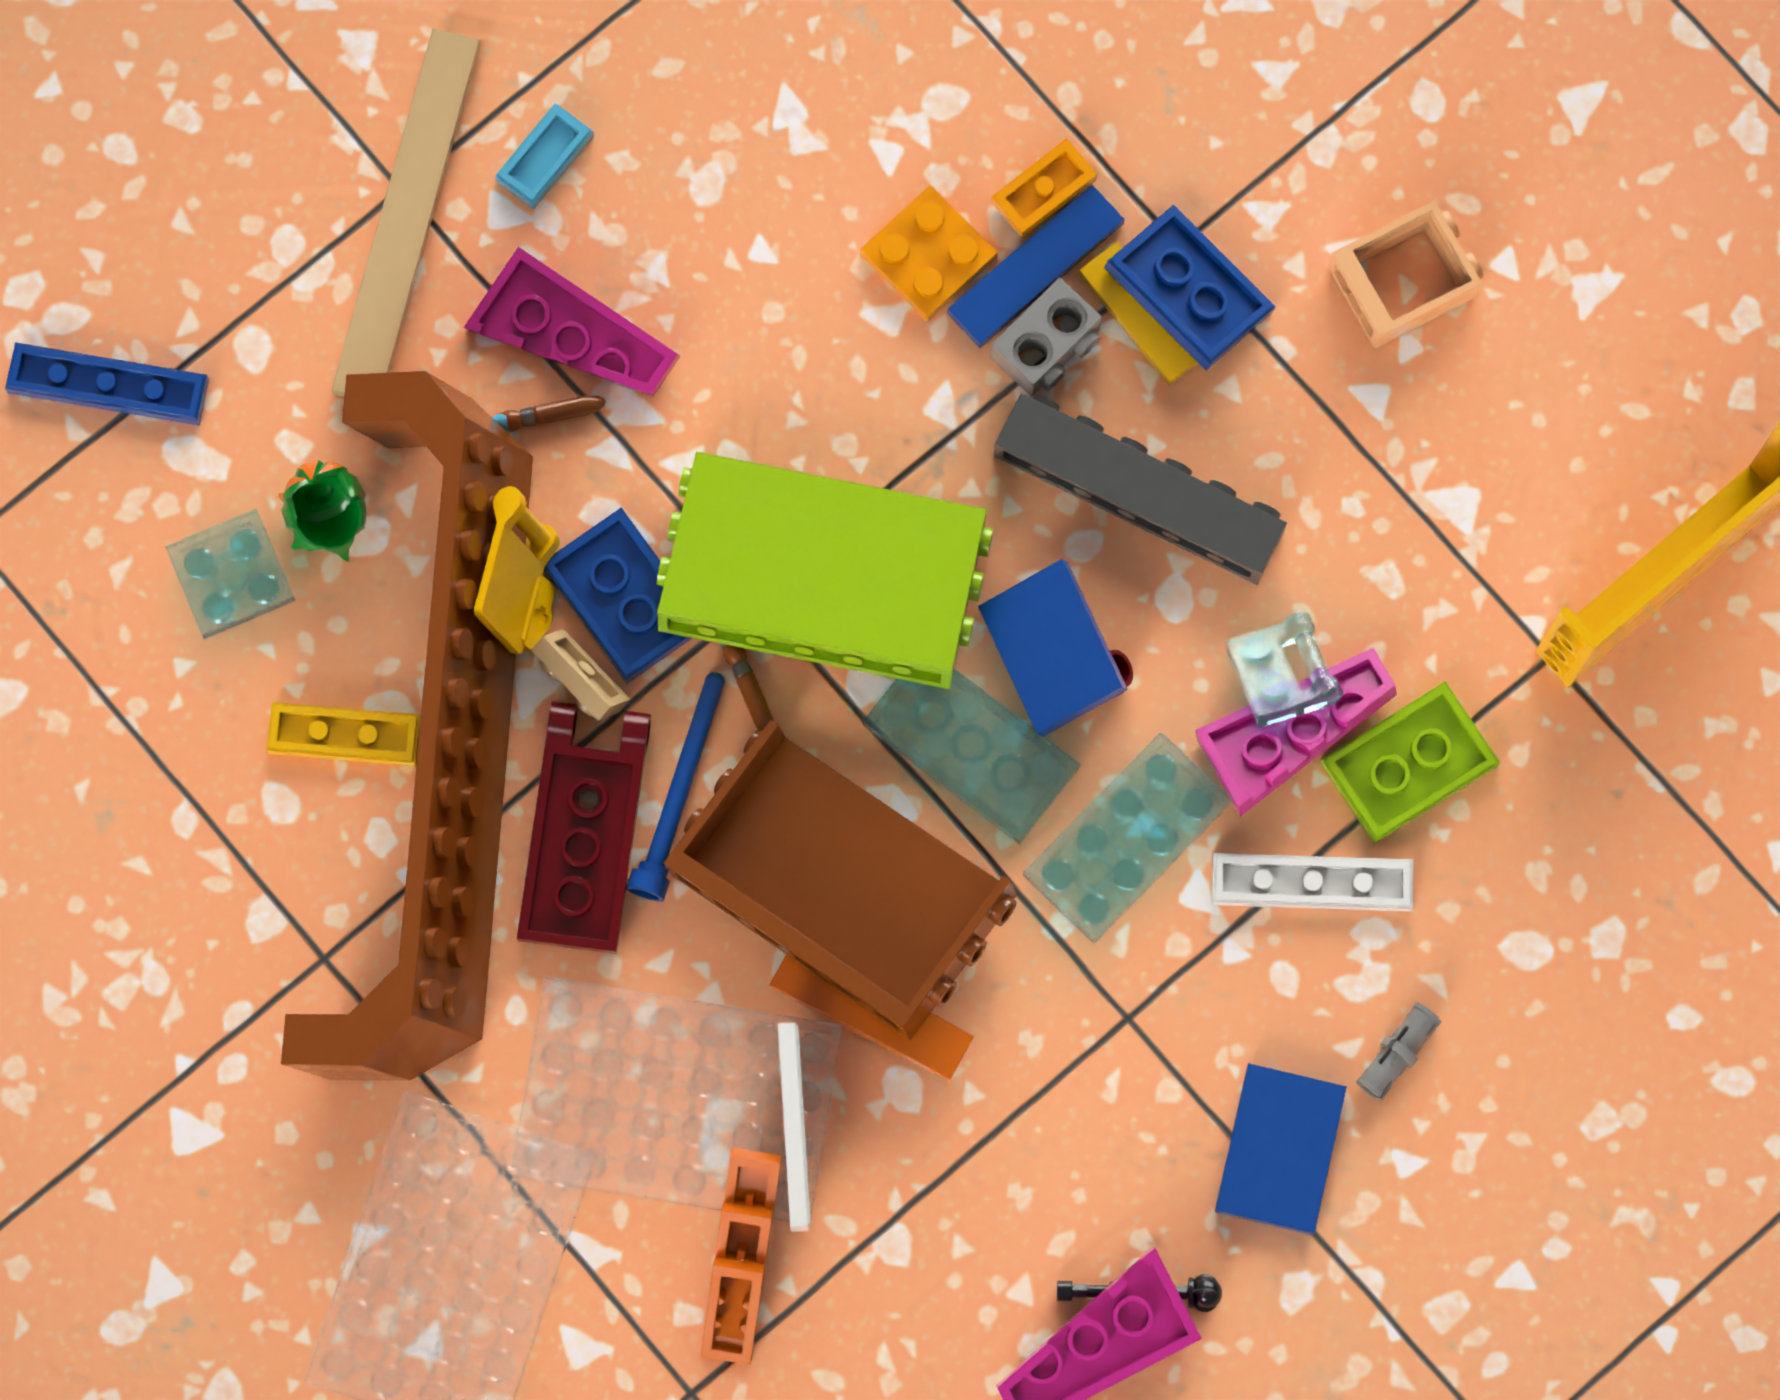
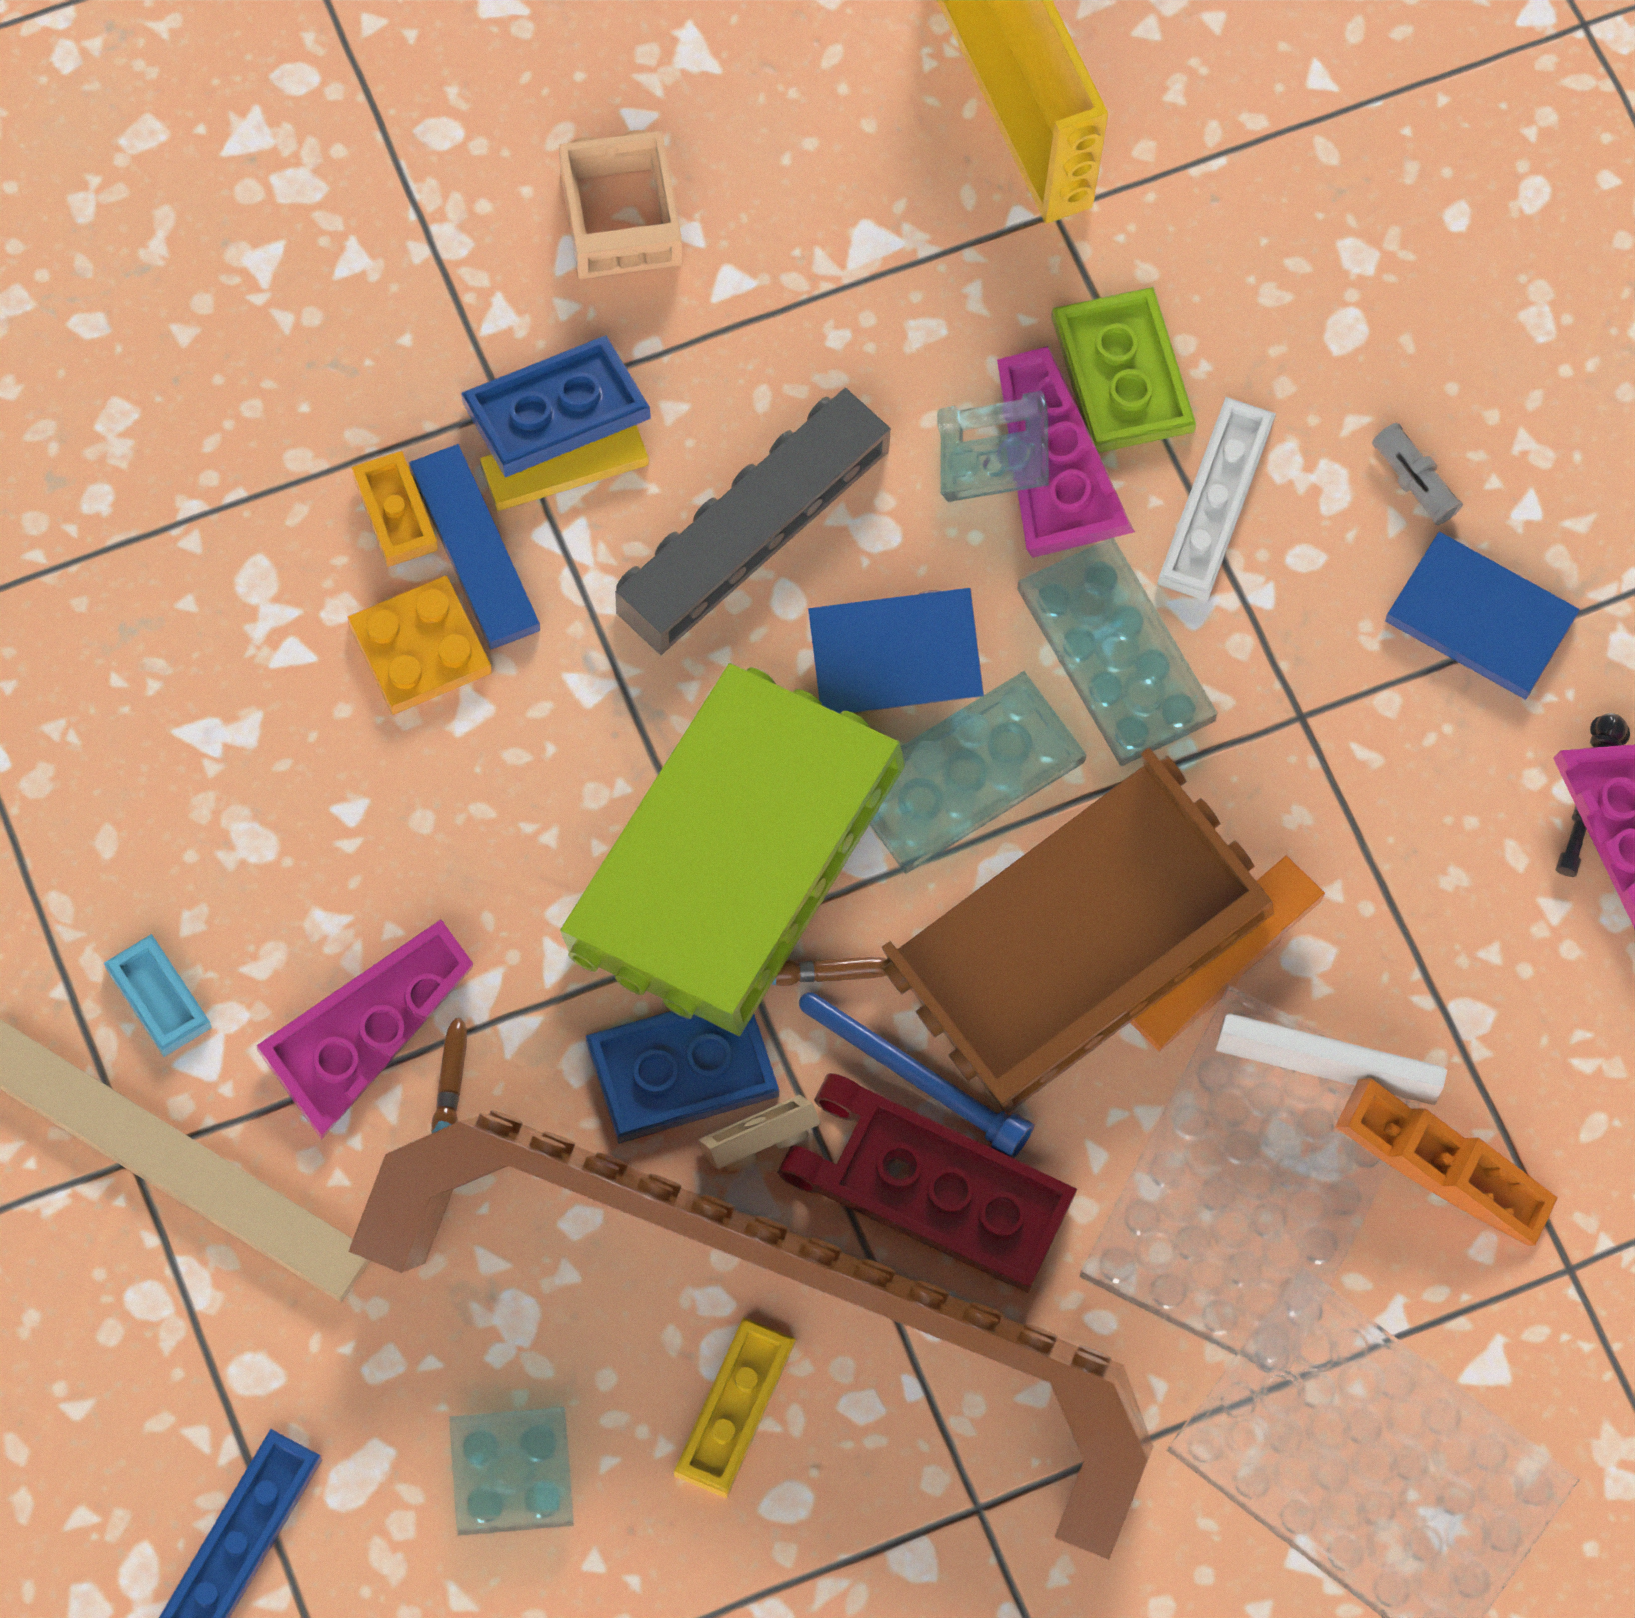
camera: 75 degrees left, 10 degrees down
green hair [278,460,367,562] -> none
yellow piece [474,486,560,654] -> none
light grey brick [990,277,1102,397] -> none

